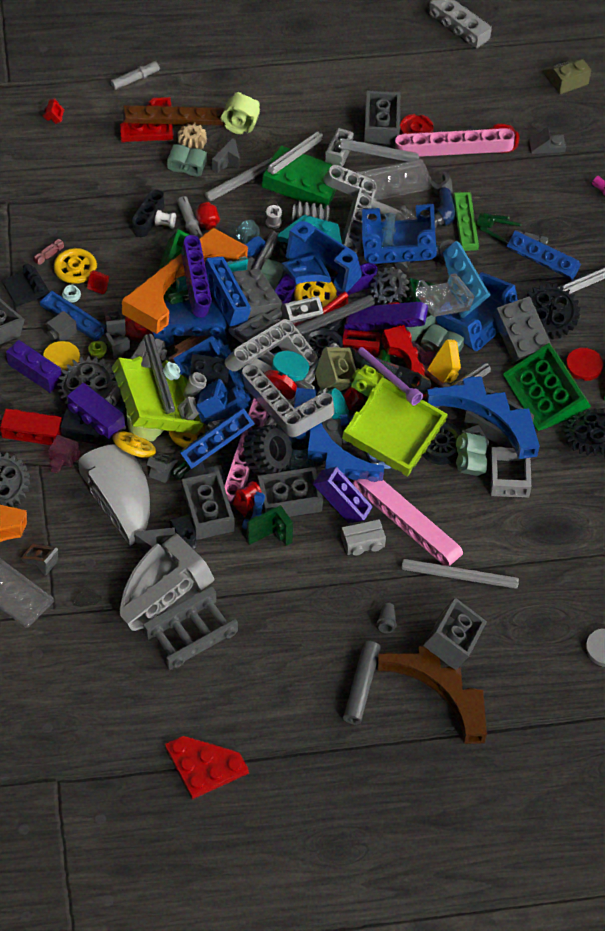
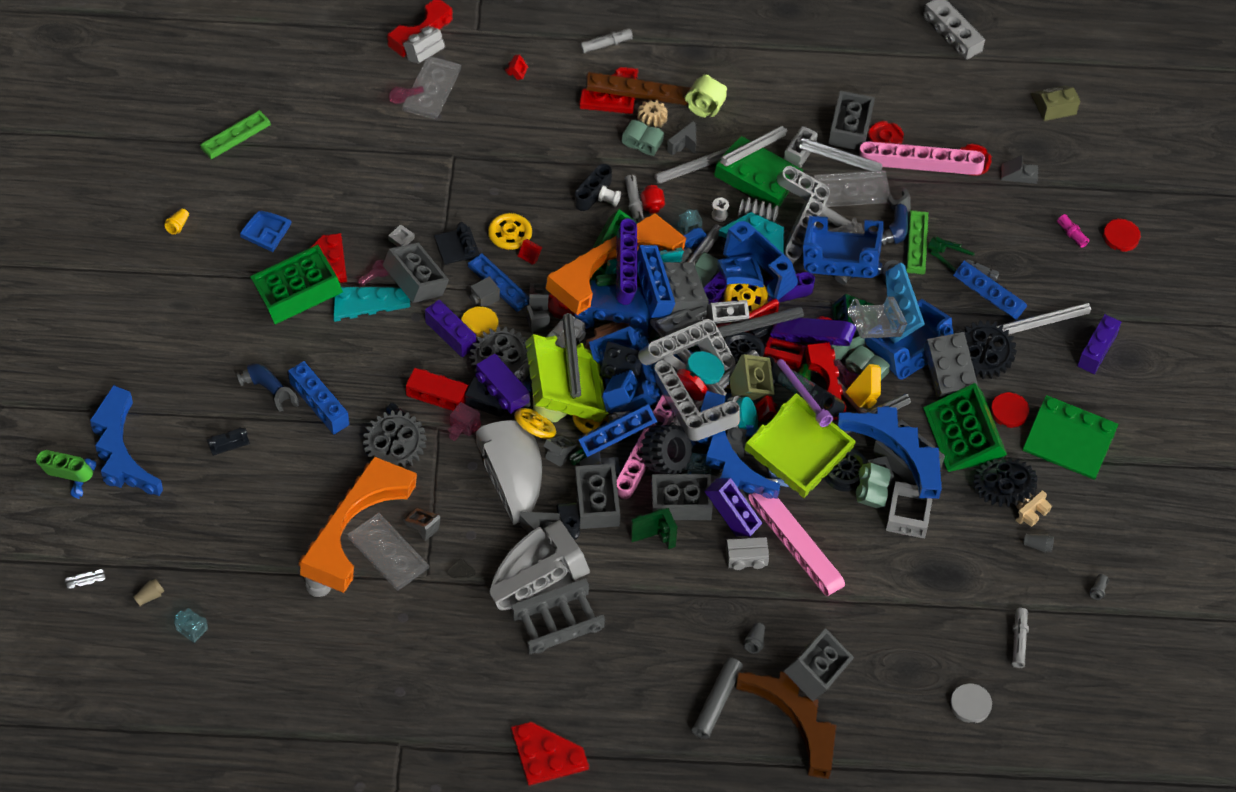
camera: 10 degrees right, 0 degrees up
dark red axle [33,239,64,265] -> none
light aqua plate [62,285,81,303] -> none
lime plate [88,341,107,359] -> none
light aqua plate [163,362,180,380] -> none
light grey plate [178,397,199,420] -> none
light grey cone [183,372,207,398] -> none
red piece [233,481,262,519] -> none
blue arm [242,492,265,530] -> none
lime brick [351,364,384,398] -> none
dark grey gear [371,267,409,305] -> none
clear light blue pin [381,213,396,247] -> none
light grey axle [402,559,519,589] -> none

